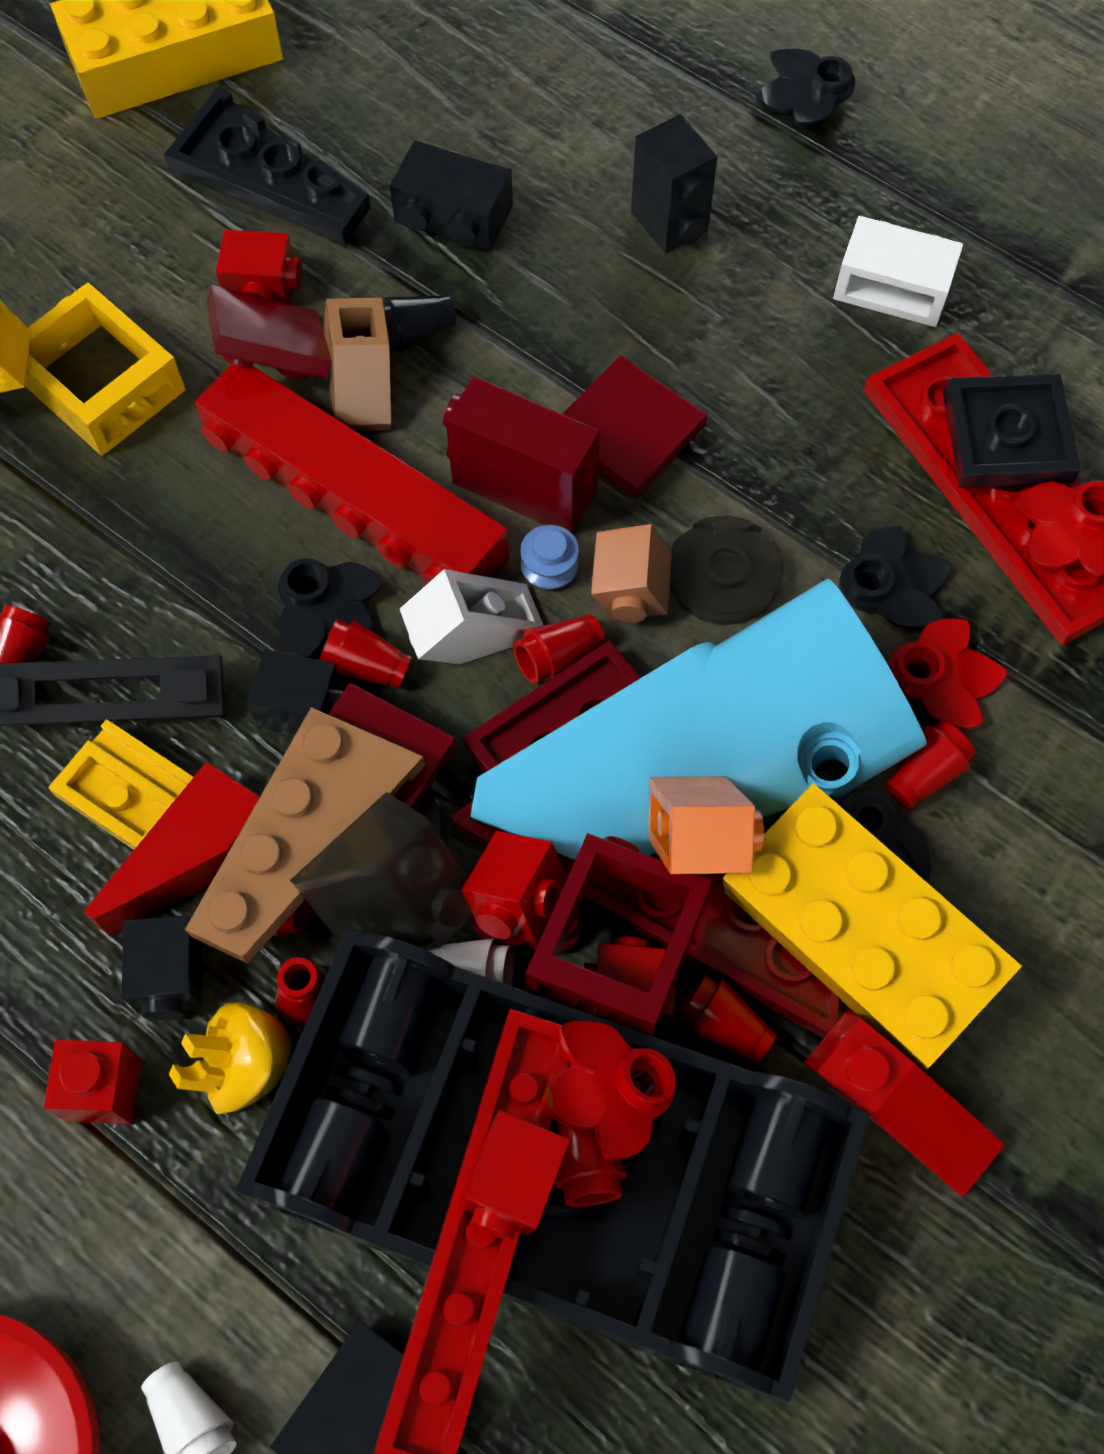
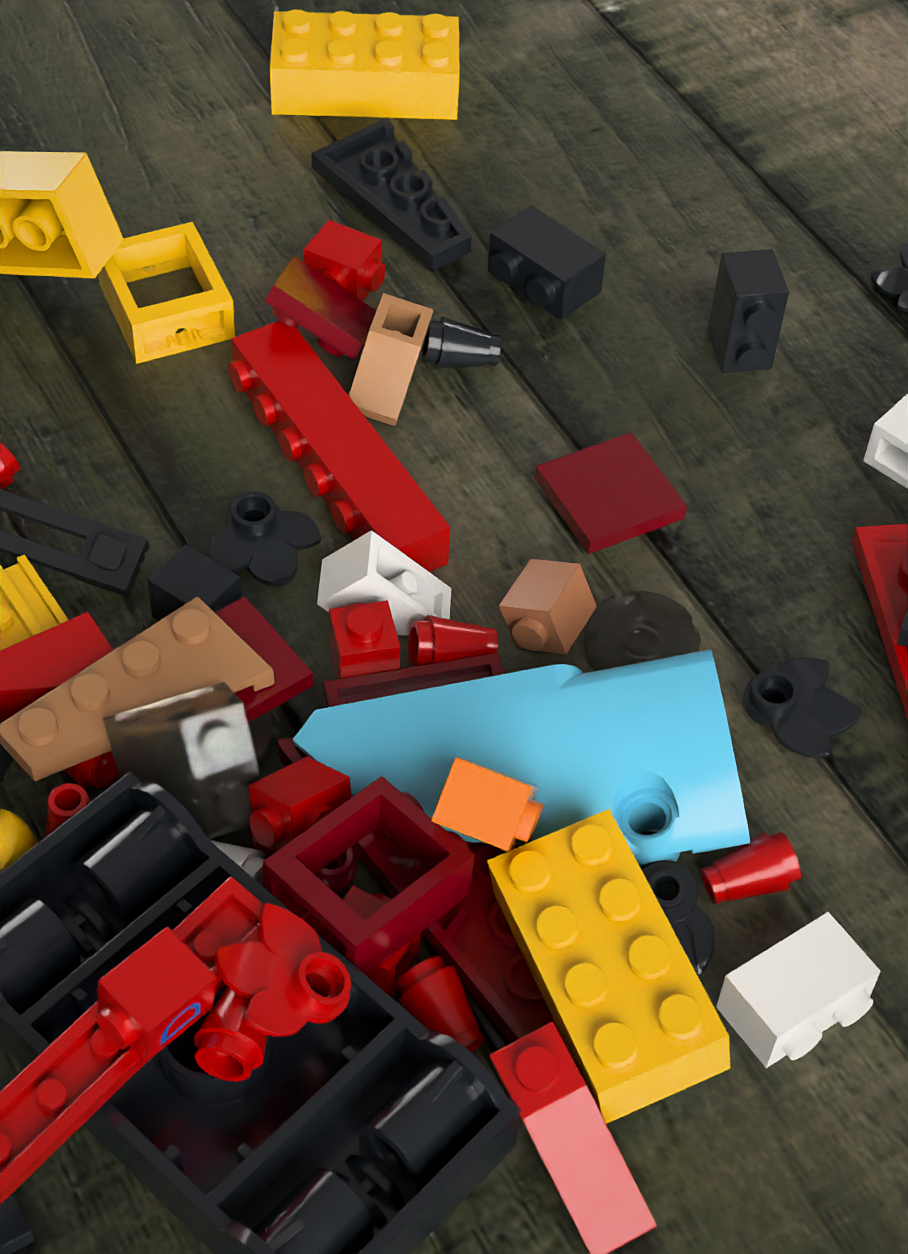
camera: 20 degrees right, 15 degrees down
red cone [319,619,412,689] -> none
dark red brick [443,376,600,535] -> none
medium blue wheel [520,525,579,590] -> none
red plate [888,619,1007,729] -> none
none -> red brick [329,600,400,680]
none -> white brick [716,912,880,1068]

